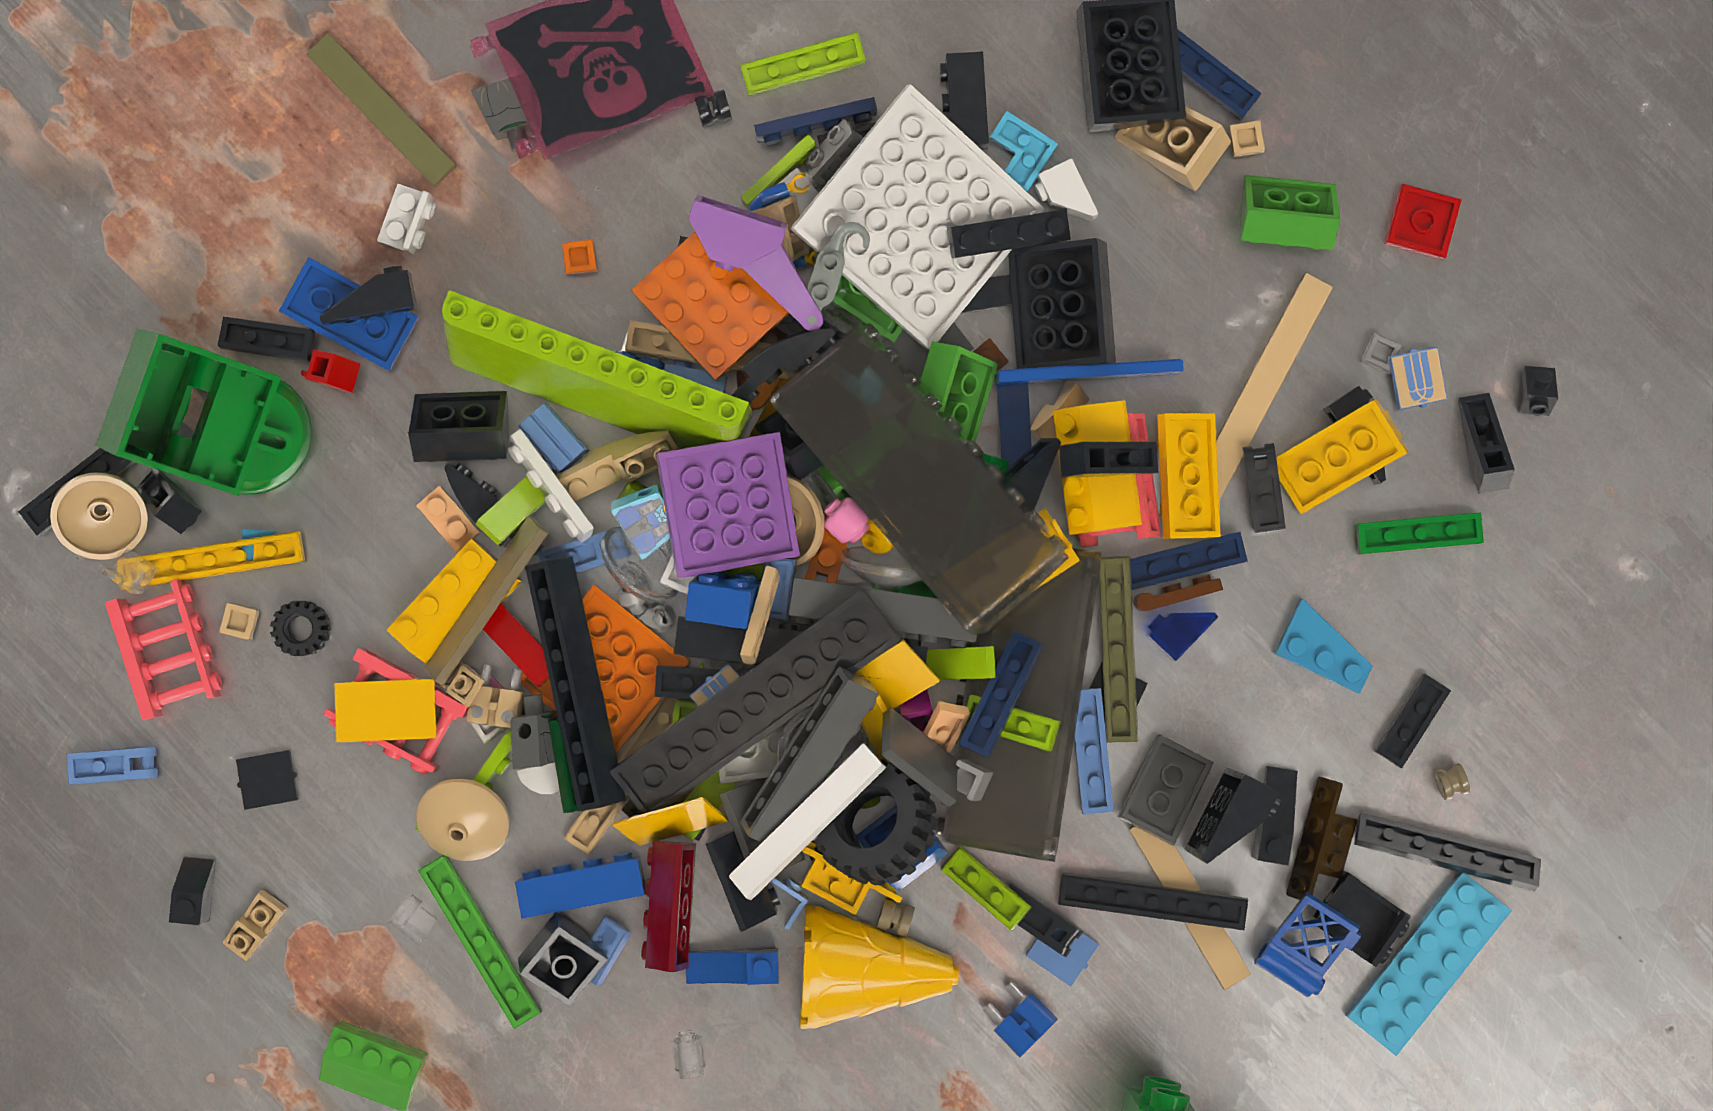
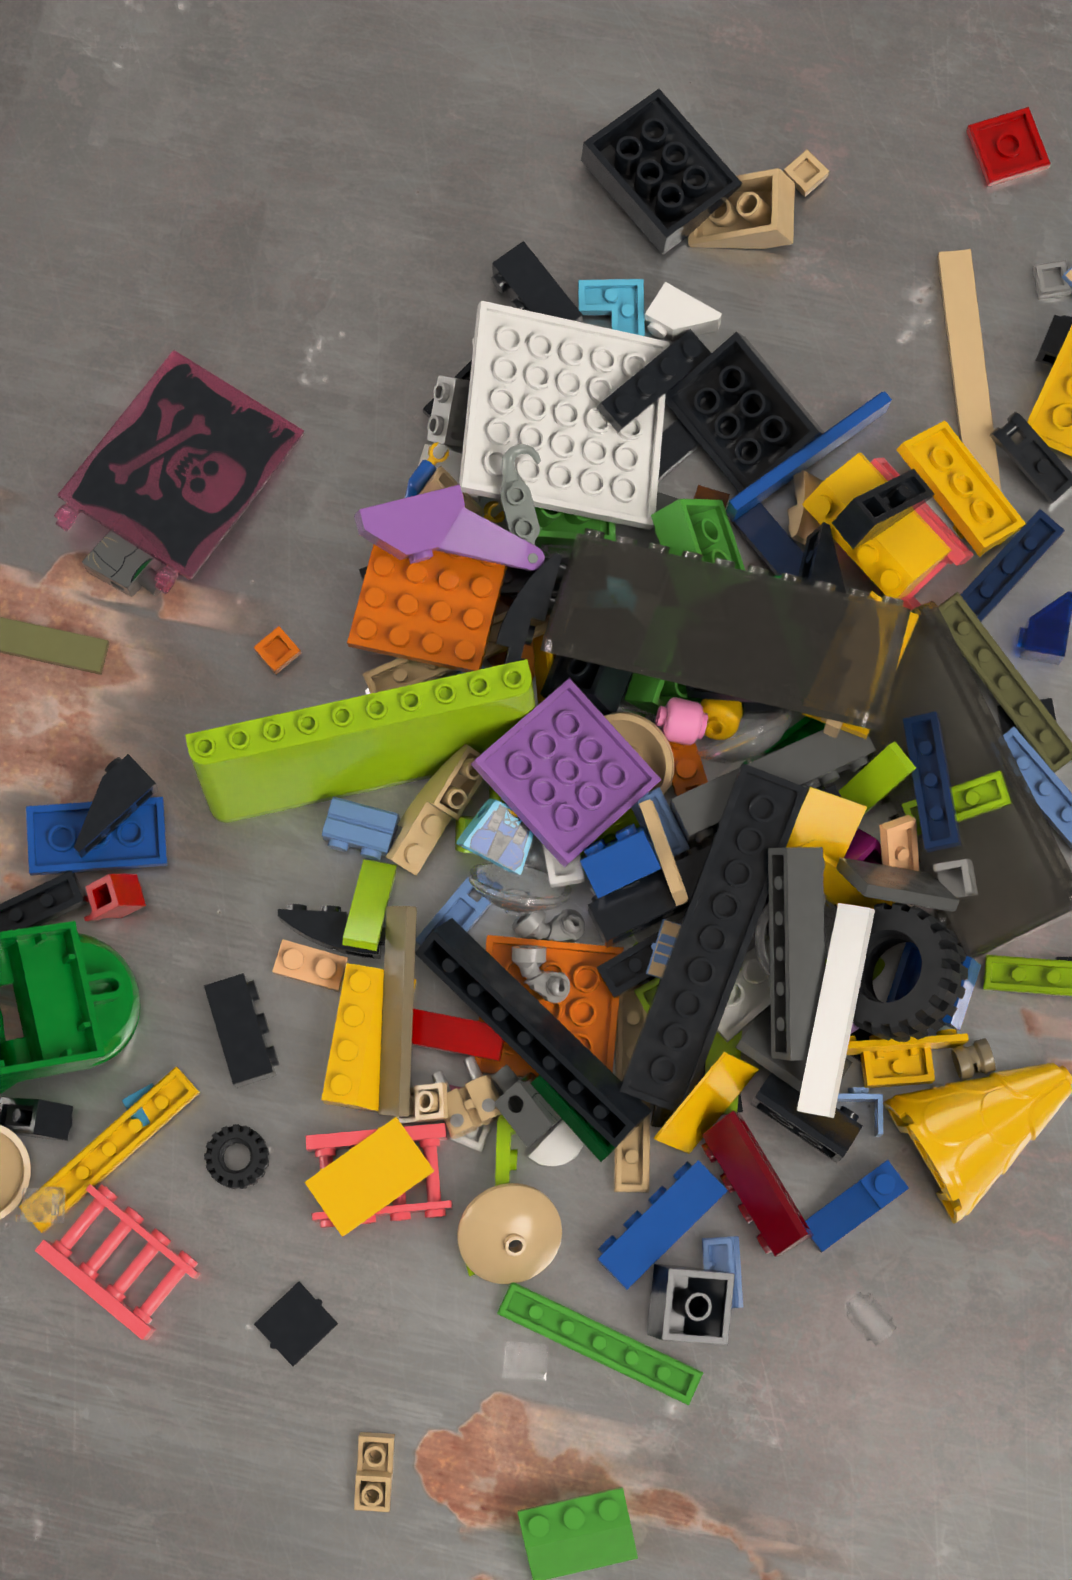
camera: 30 degrees left, 10 degrees down
medium blue plate [67,746,158,785] -> none
black slope [169,856,216,925] -> none
tan plate [219,603,260,640] -> none
white bracket [377,184,436,255] -> none
black slope [408,391,509,462] -> none
white plate [508,429,594,543] -> none
black wheel [695,89,732,128] -> none
lime tile [740,32,866,96] -> none
lime tile [740,135,817,210] -> none
dark blue plate [754,97,877,145] -> none
reddish brown plate [1133,574,1223,611] -> none
dark blue plate [1177,29,1262,120] -> none
bright green slope [1240,175,1341,250] -> none
none -> black brick [204,973,280,1088]
none -> light grey arm [512,945,570,1003]

